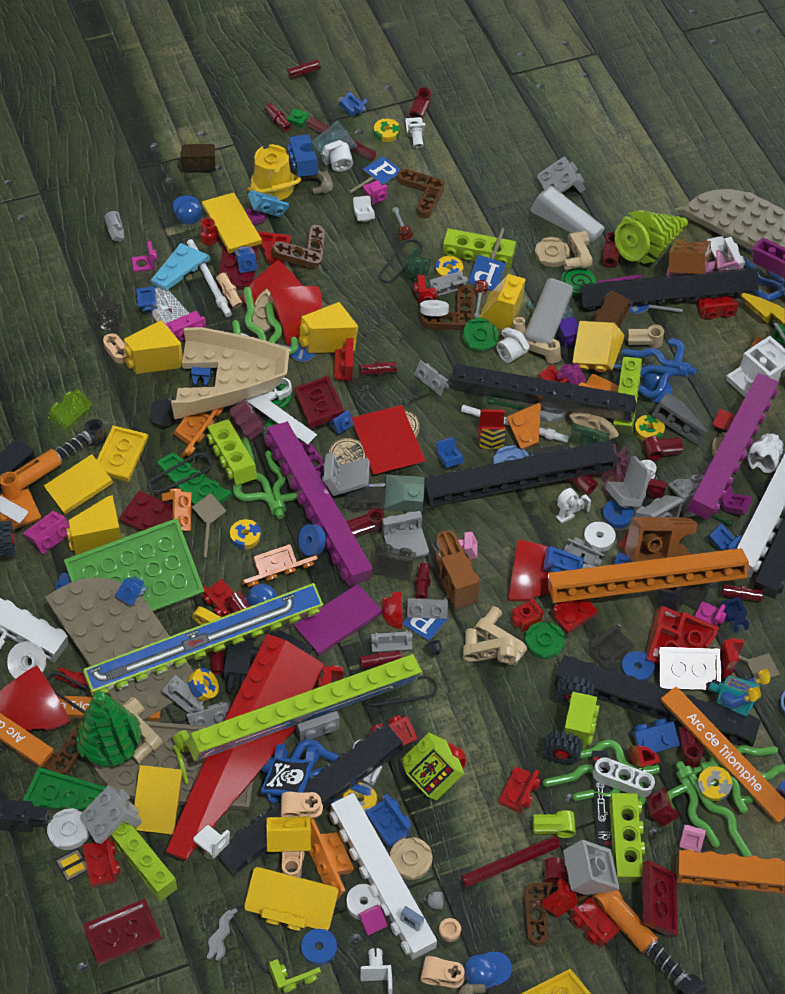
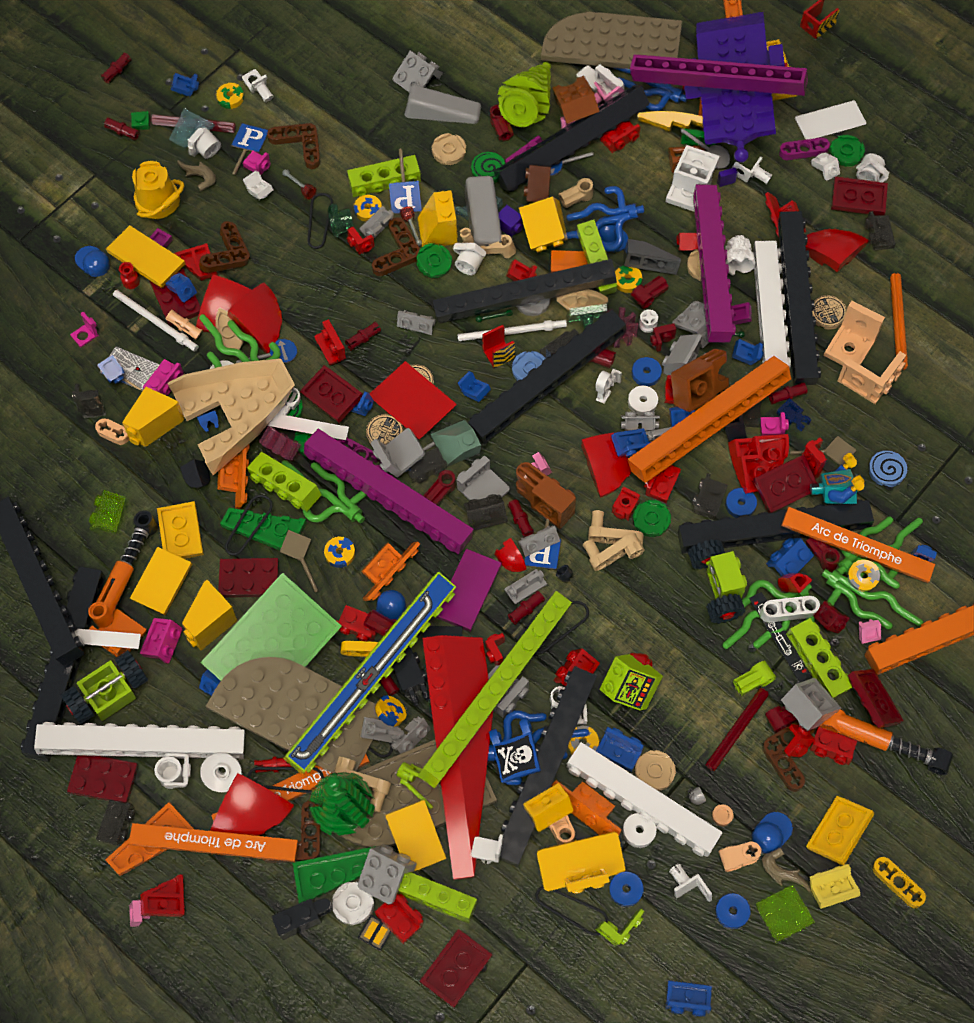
camera: 25 degrees left, 10 degrees up
light grey hinge [104,211,124,242] -> none
blue bracket [115,576,148,605] -> none
medium azure wing [151,243,211,291] -> none
orange bracket [162,489,191,531] -> none
dark brown bracket [180,144,216,171] -> none
light grey hair [207,908,238,961] -> none
dark azure bracket [248,190,289,217] -> none
light nougat piece [281,792,323,818] -> none
blue arch [287,134,318,177] -> none
yellow slope [299,302,358,353] -> none
blue piece [299,524,326,556] -> none
dark pink tile [358,904,387,935] -> none
sand blue tile [400,906,424,931] -> none
dark red piece [409,87,431,119] -> none
white piece [420,300,449,316] -> none
red bracket [498,766,541,814] -> none
orange wing [507,403,541,450] -> none
magenta bracket [557,363,586,385] -> none
tan beam [563,231,592,271] -> none
light grey bracket [605,456,651,508] -> none

